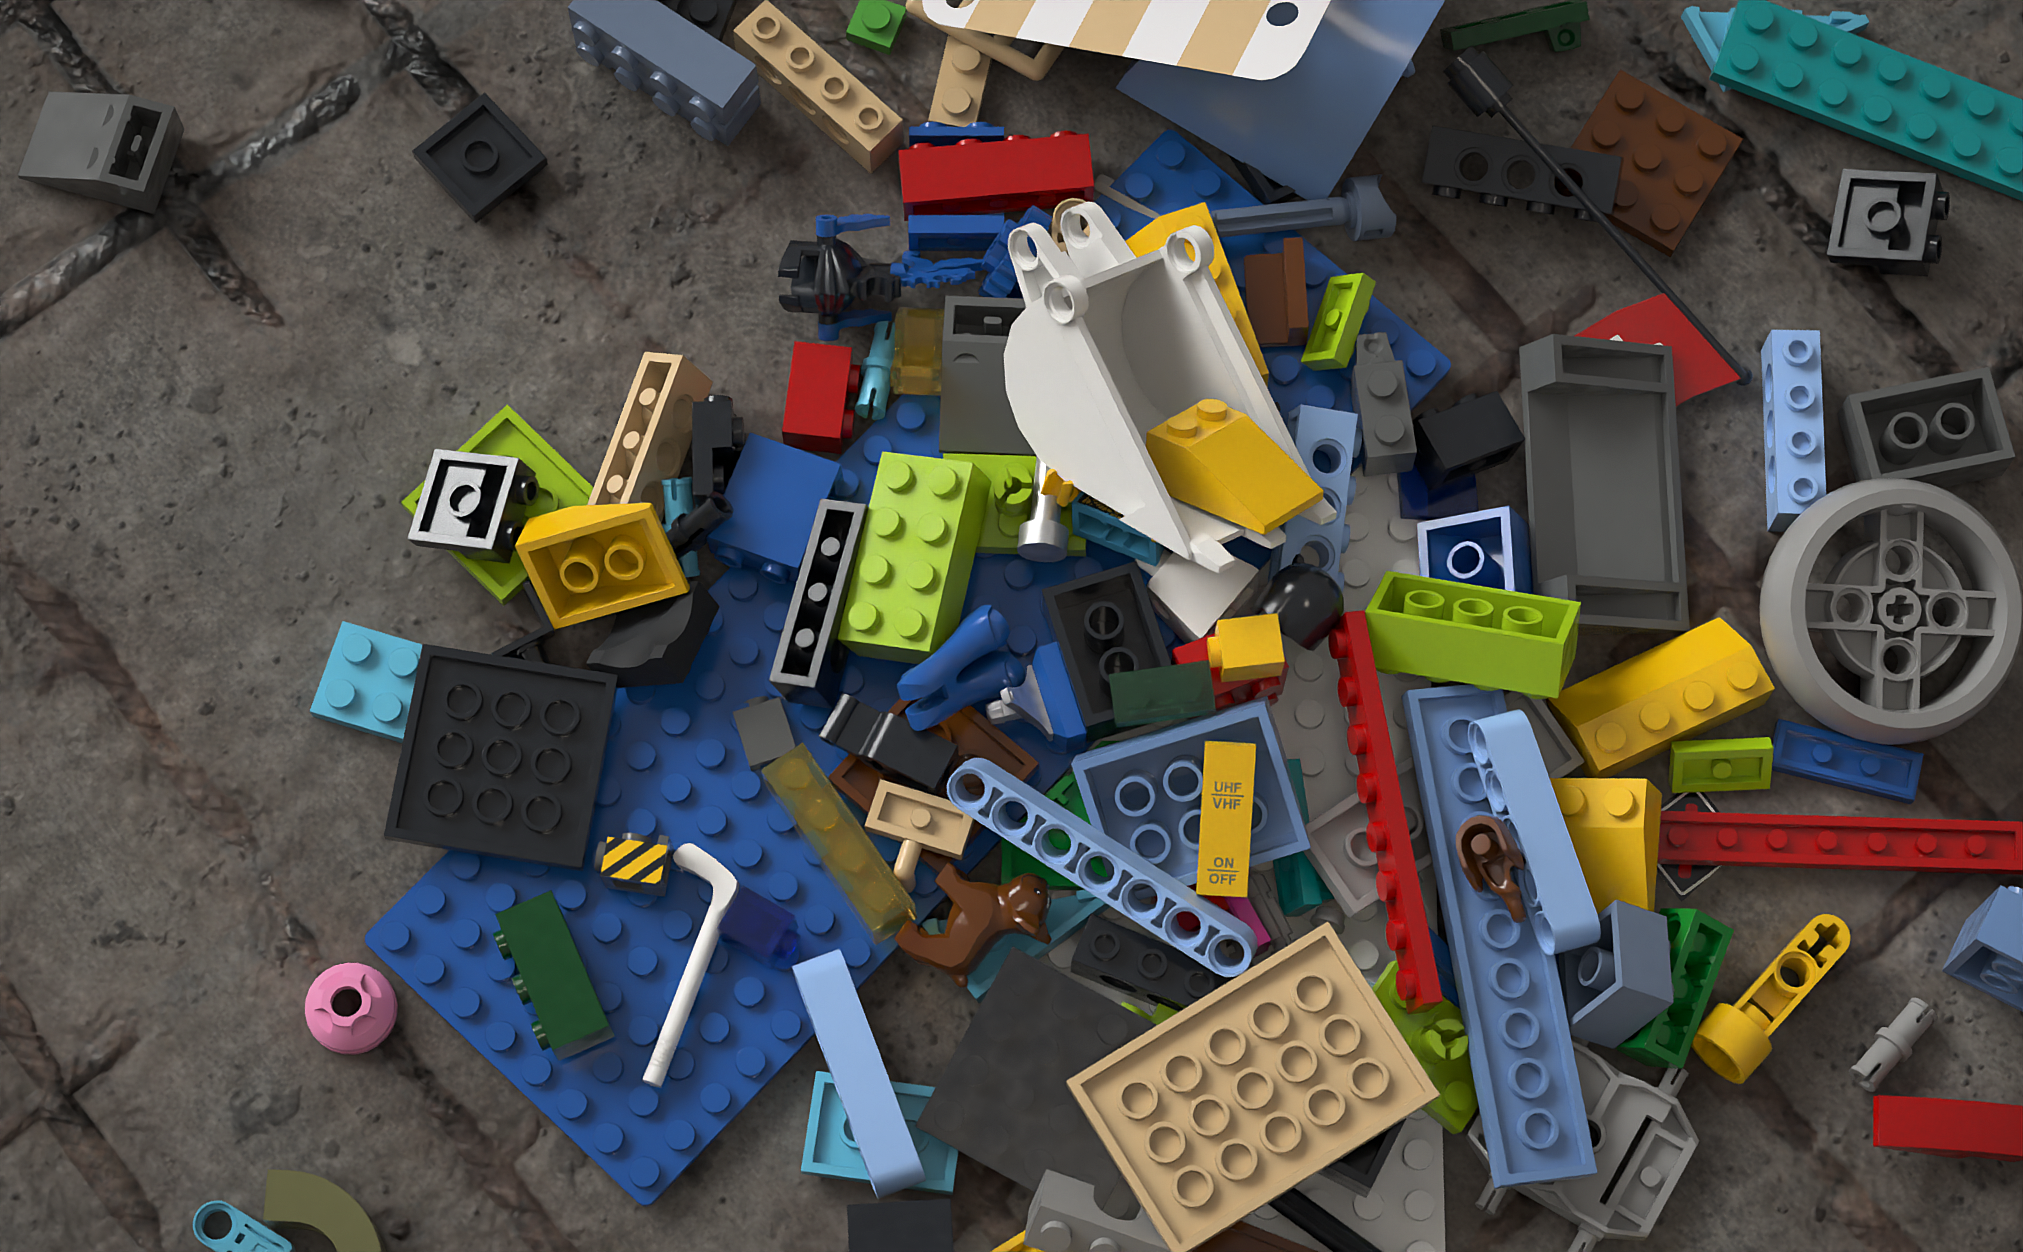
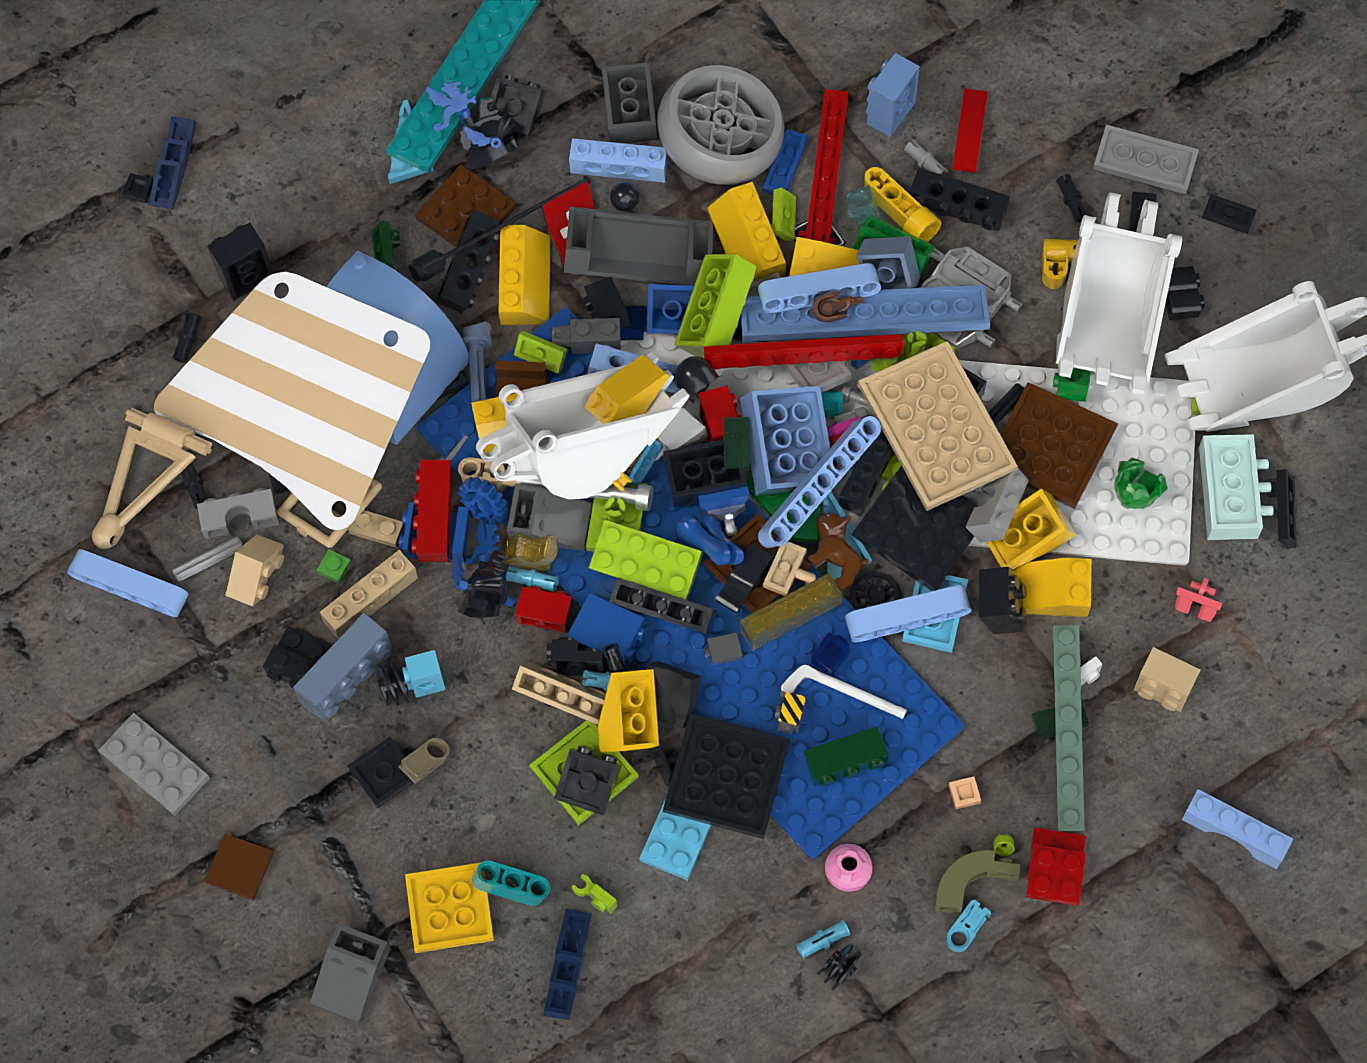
camera: 80 degrees left, 5 degrees down
yellow tile [1196,741,1256,897] -> none
yellow brick [1207,613,1285,683] -> none
none -> black piece [377,661,409,706]
none -> dark tan piece [399,738,450,784]
none -> medium azure brick [402,650,446,698]
none -> yellow plate [405,862,494,953]
none -> helmet [426,81,517,169]
none -> teal beam [472,861,550,906]
none -> yellow slope [499,225,550,325]
none -> dark blue slope [544,909,592,1020]
none -> lime plate [572,874,617,914]
none -> black piece [610,181,640,212]
none -> medium azure pin [796,920,850,959]
none -> black piece [817,943,862,991]
none -> clear light blue brick [846,185,881,228]
none -> black wheel [851,572,899,610]
none -> black brick [909,167,1010,231]
none -> light nougat plate [948,777,981,810]

